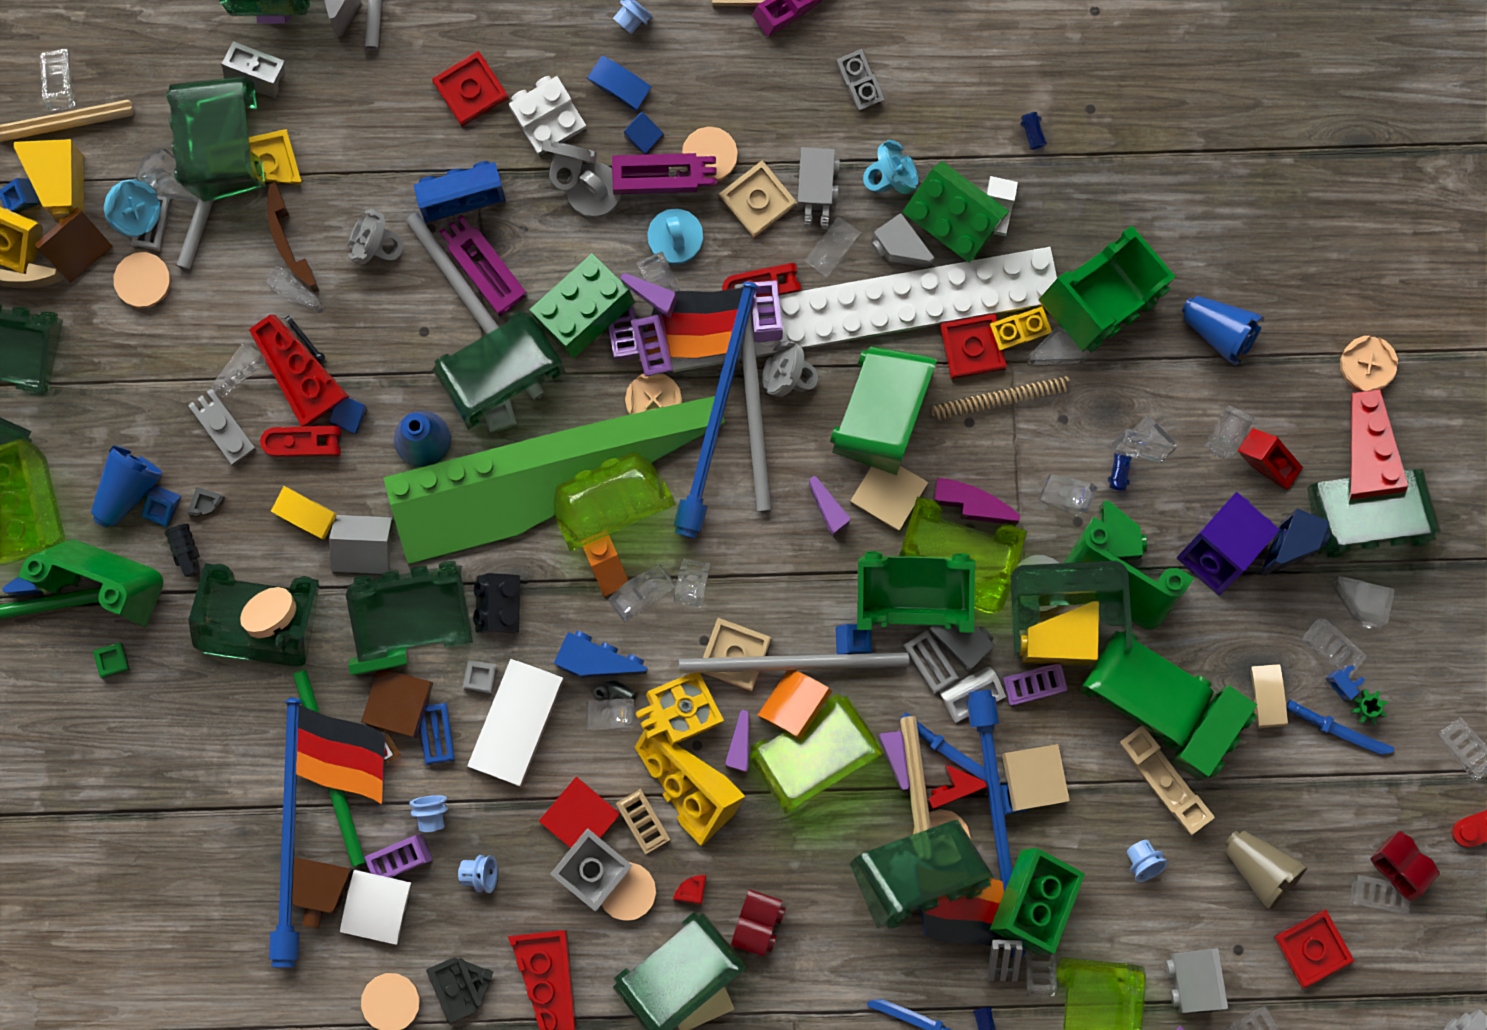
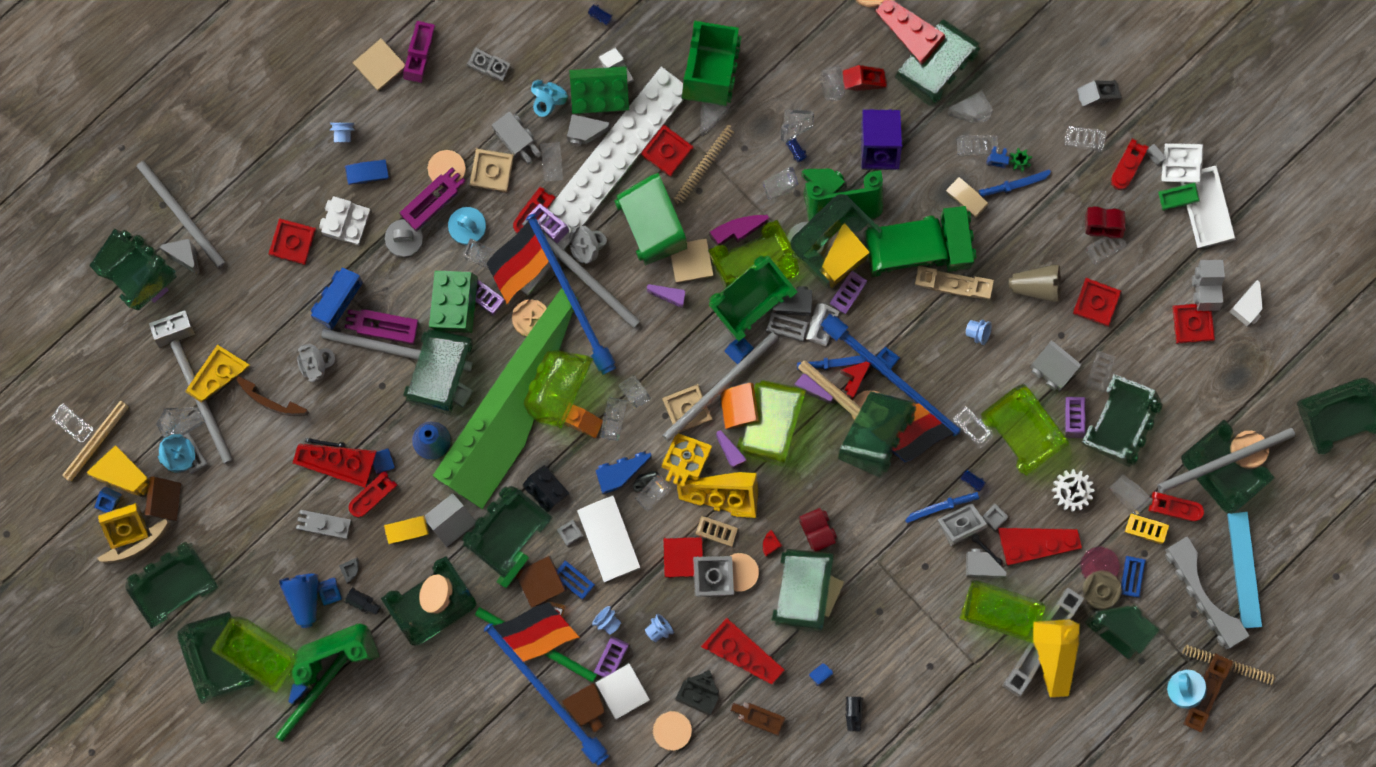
camera: 45 degrees left, 0 degrees up
green tile [93,642,130,679] -> none
light nougat tile [114,252,171,309] -> none
clear green windscreen [166,76,265,202] -> none
clear slope [211,342,266,398] -> none
clear slope [267,265,324,313] -> none
light grey tile [541,139,597,190] -> none
medium lavender slope [620,273,678,318] -> none
blue slope [624,112,664,155] -> none
medium lavender slope [631,313,673,377] -> none
light grey tile [988,940,1023,981] -> none
yellow slope [990,306,1052,351] -> none
green brick [990,848,1085,955] -> none
tan tile [1002,744,1070,811] -> none
blue cone [1182,296,1265,366] -> none
dark blue slope [1260,508,1331,576] -> none

